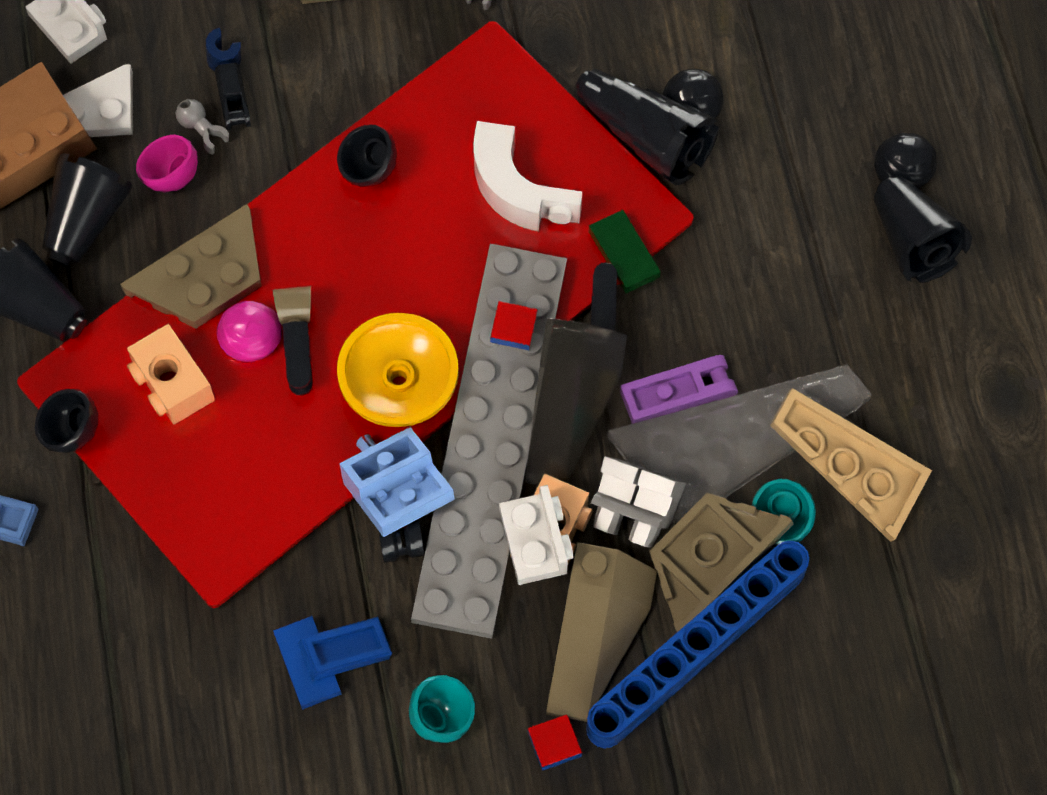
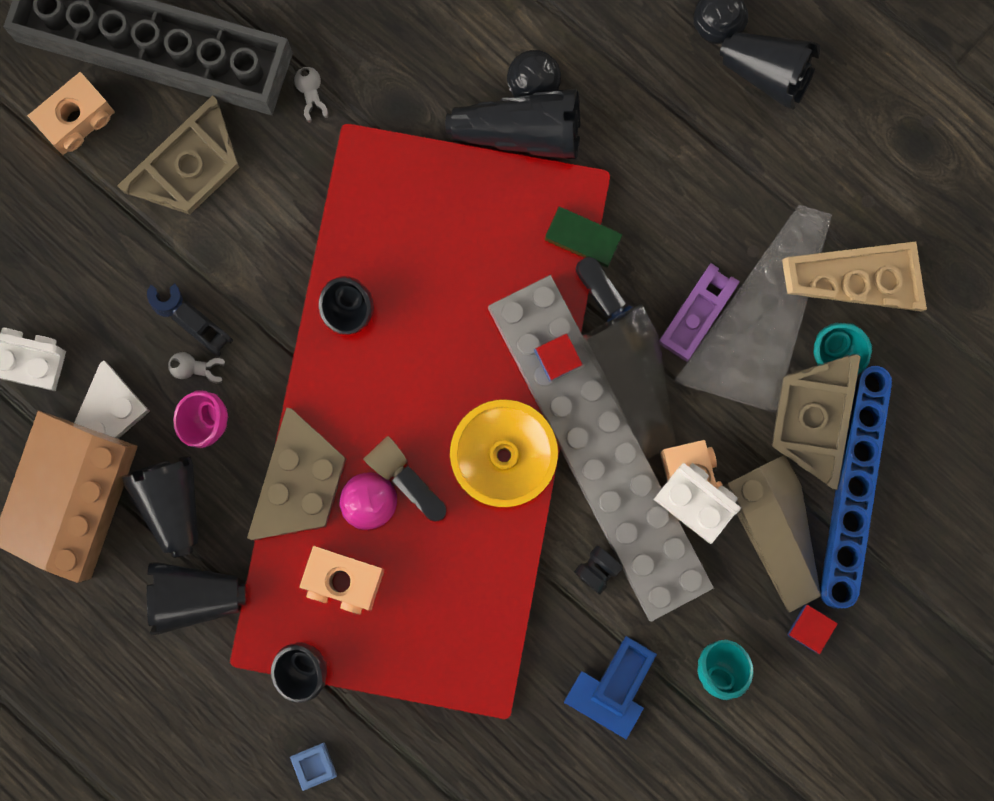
camera: 35 degrees left, 15 degrees up
light blue plate [339,427,455,537] -> none
white arch [473,121,582,231] -> none
hips [591,456,686,547] -> none

